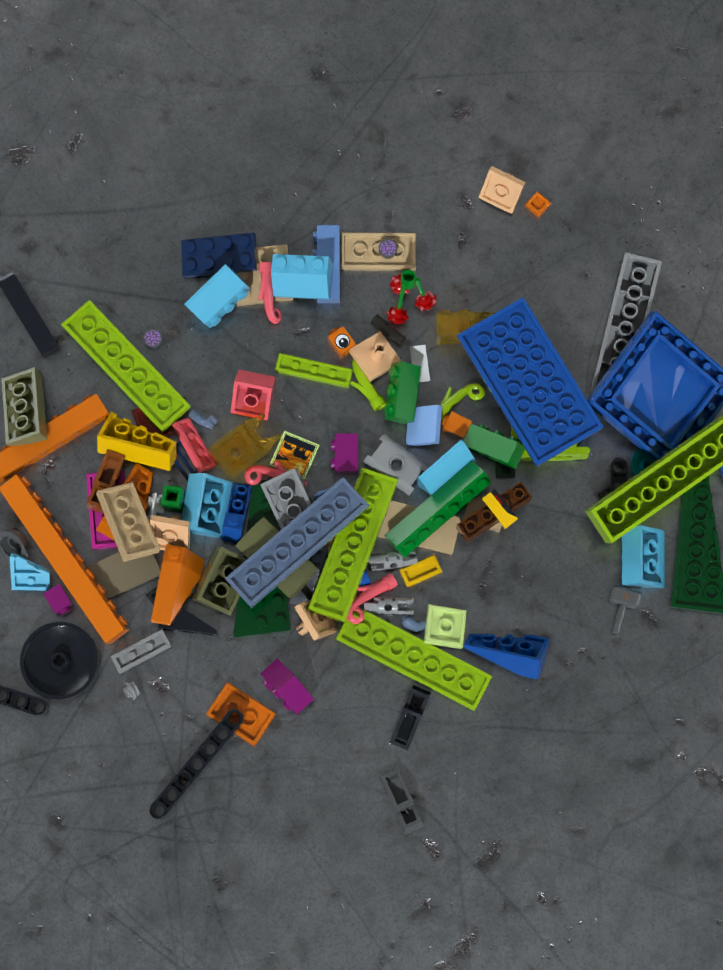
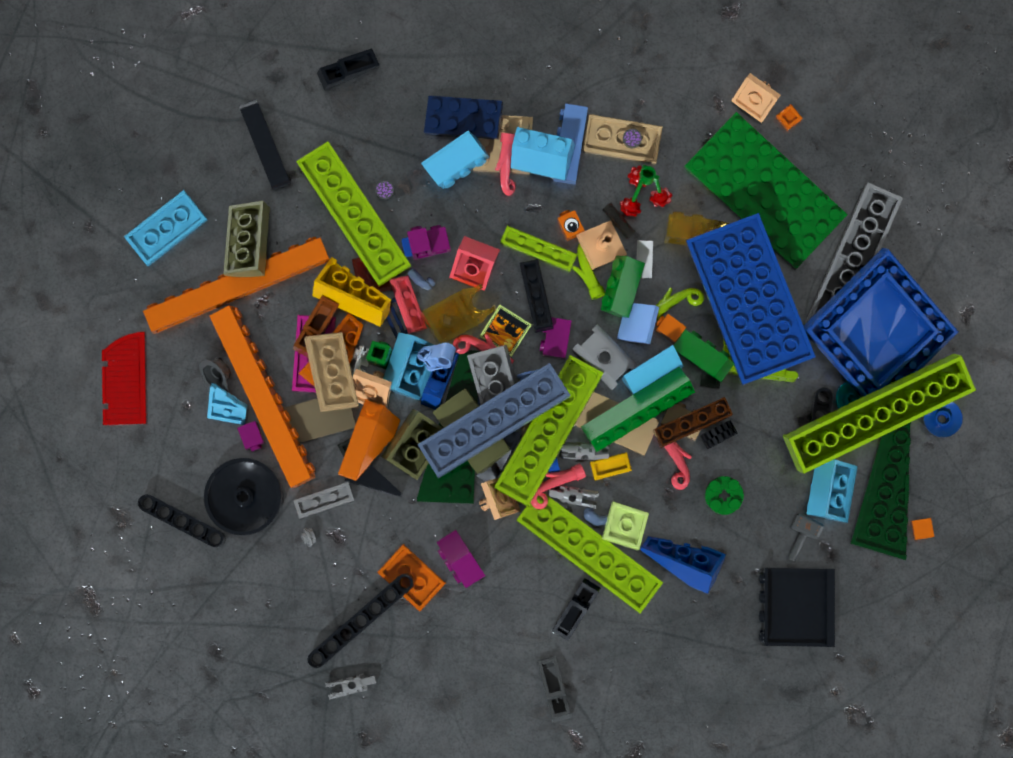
camera: 10 degrees right, 5 degrees up
yellow sticker [482,489,518,529] -> none
none -> black slope [317,48,380,90]
none -> light grey hinge [325,673,377,700]
none -> blue tile [401,237,413,260]
none -> magenta brick [407,225,451,260]
none -> light blue piece [417,343,456,371]
none -> black tile [520,259,554,333]
none -> coral plant [664,442,692,490]
none -> green plate [684,112,848,270]
none -> black tyre [700,420,738,449]
none -> green plate [705,476,744,515]
none -> black panel [759,568,835,647]

